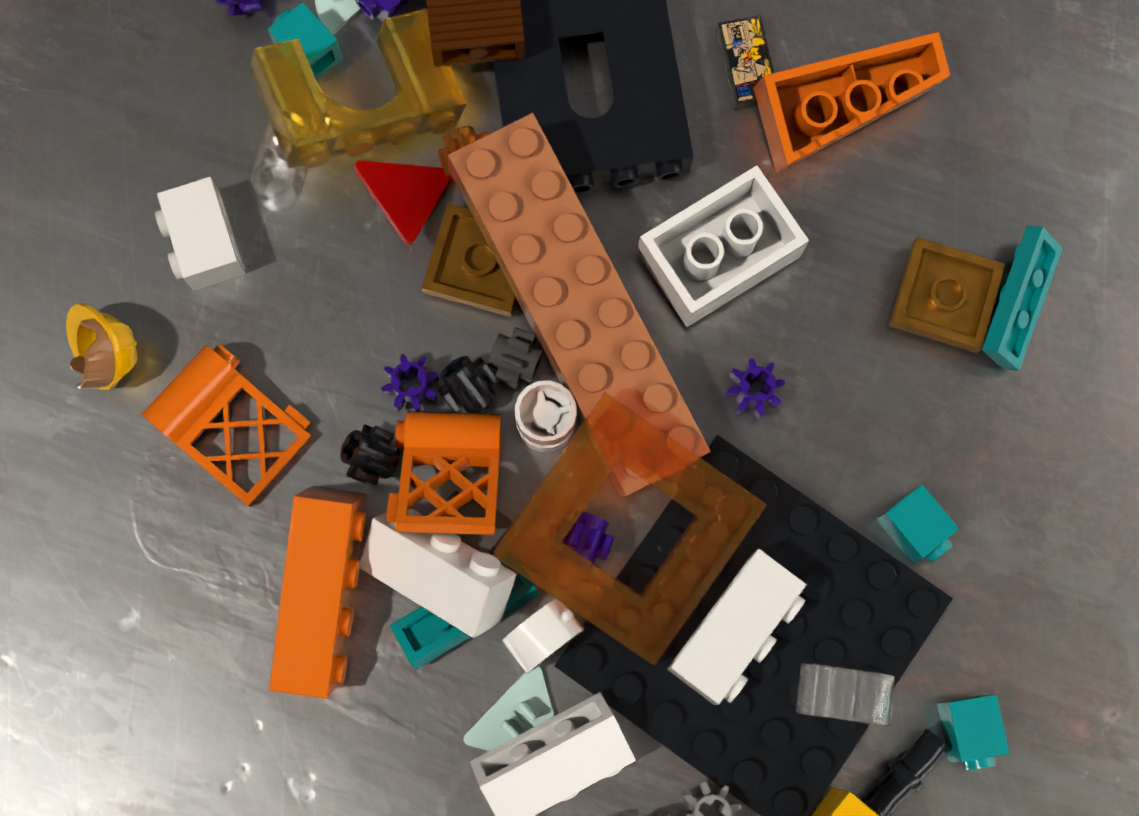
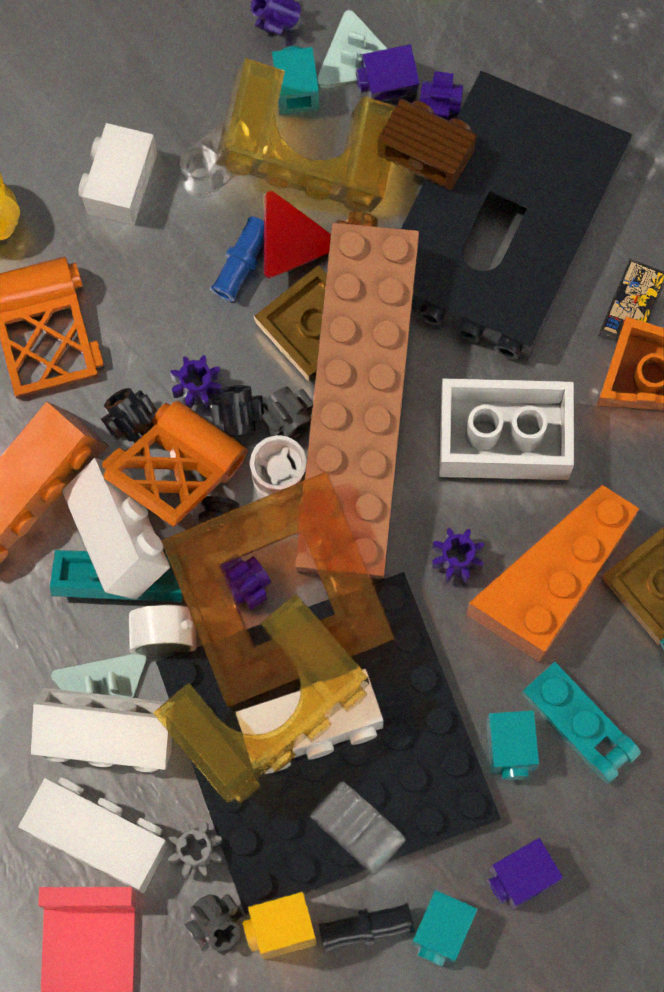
camera: 40 degrees right, 5 degrees down
none -> clear yellow arch [153,594,370,803]
none -> black bush [198,496,240,528]
none -> blue pin [210,216,264,302]
none -> orange wedge [466,485,640,663]
none -> dark purple brick [487,837,563,910]
none -> teal plate [521,662,641,784]

